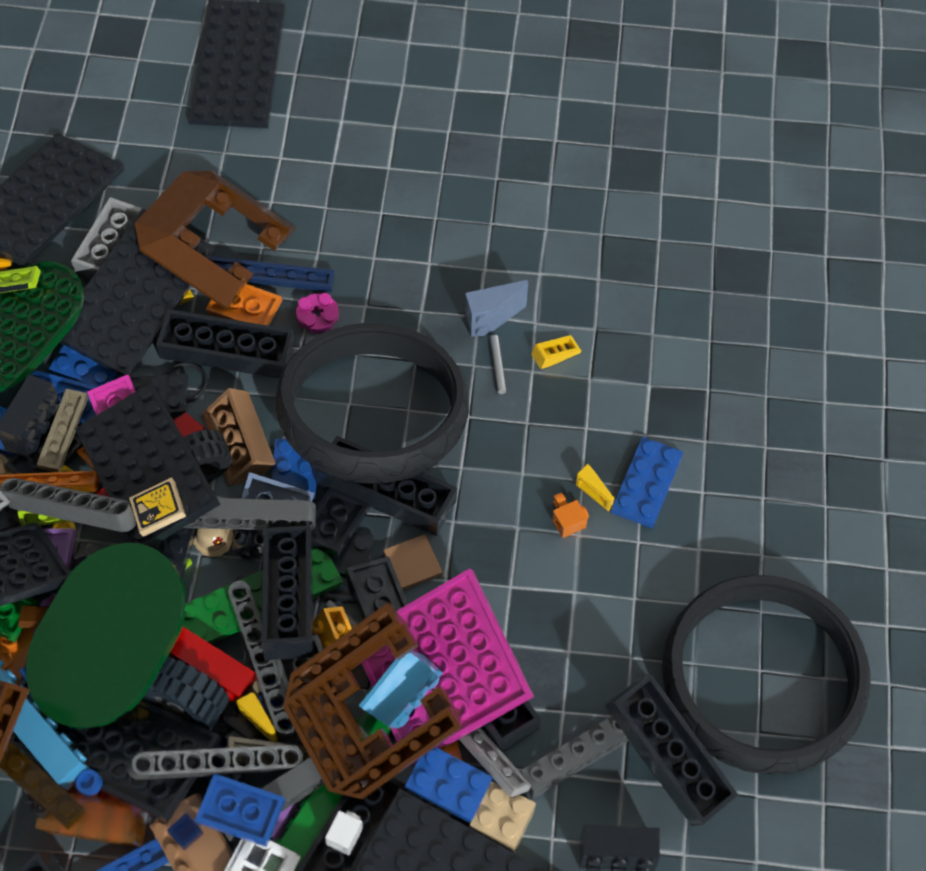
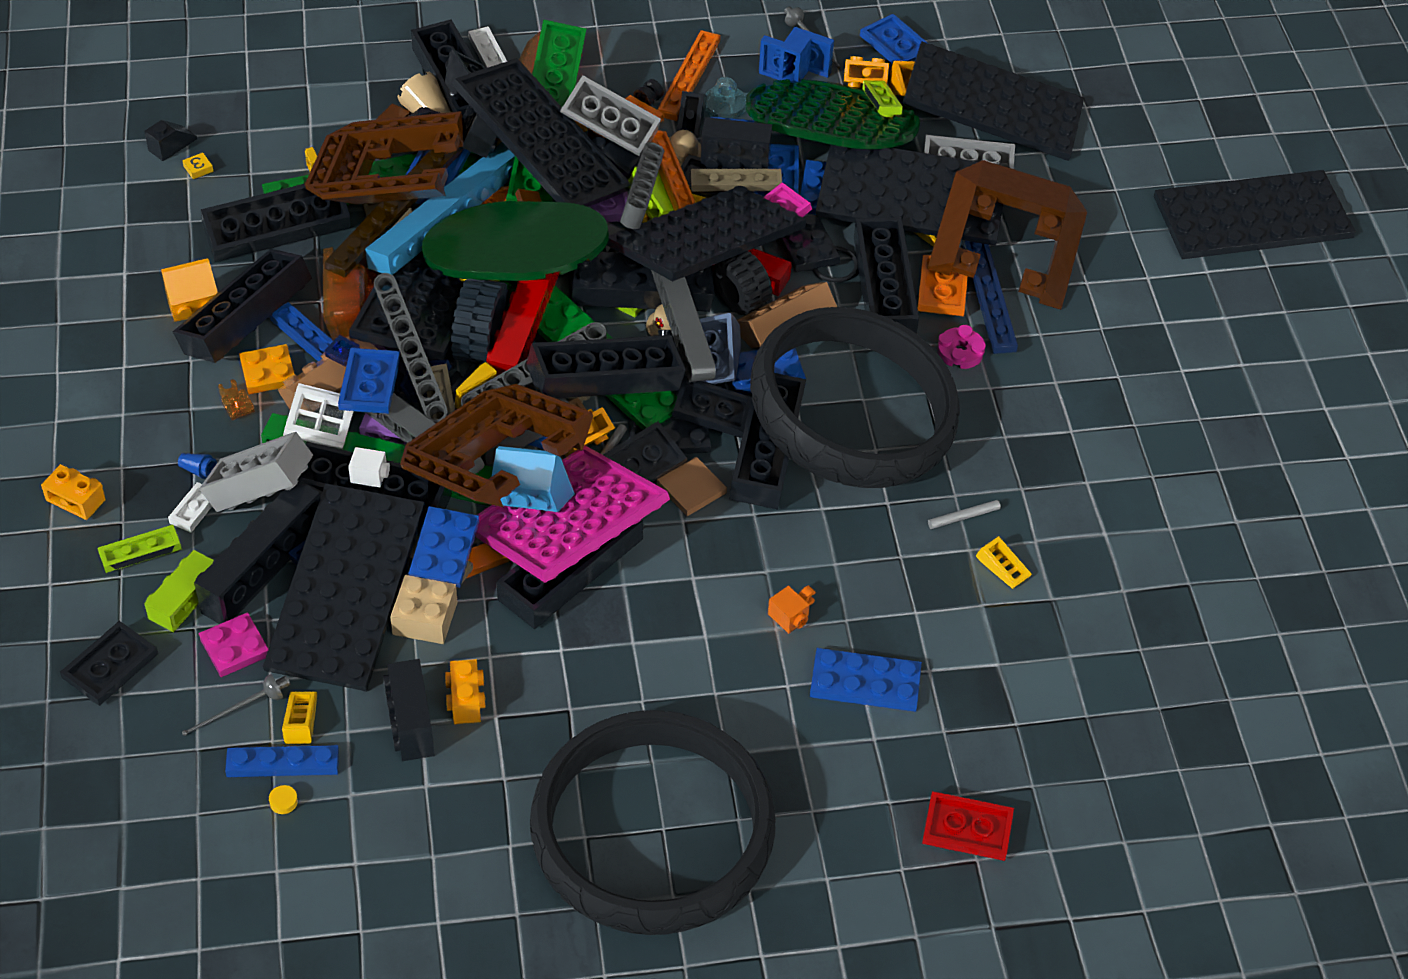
camera: 75 degrees right, 10 degrees down
blue tile [76,769,103,796] -> none
tile [129,478,186,537] -> none
light grey tile [459,727,531,798] -> none
sand blue slope [465,280,528,337] -> none
dark grey brick [520,716,630,800] -> none
yellow slope [576,464,614,511] -> none
black brick [604,673,738,826] -> none
none -> light orange brick [445,659,485,724]
none -> red plate [922,791,1014,861]

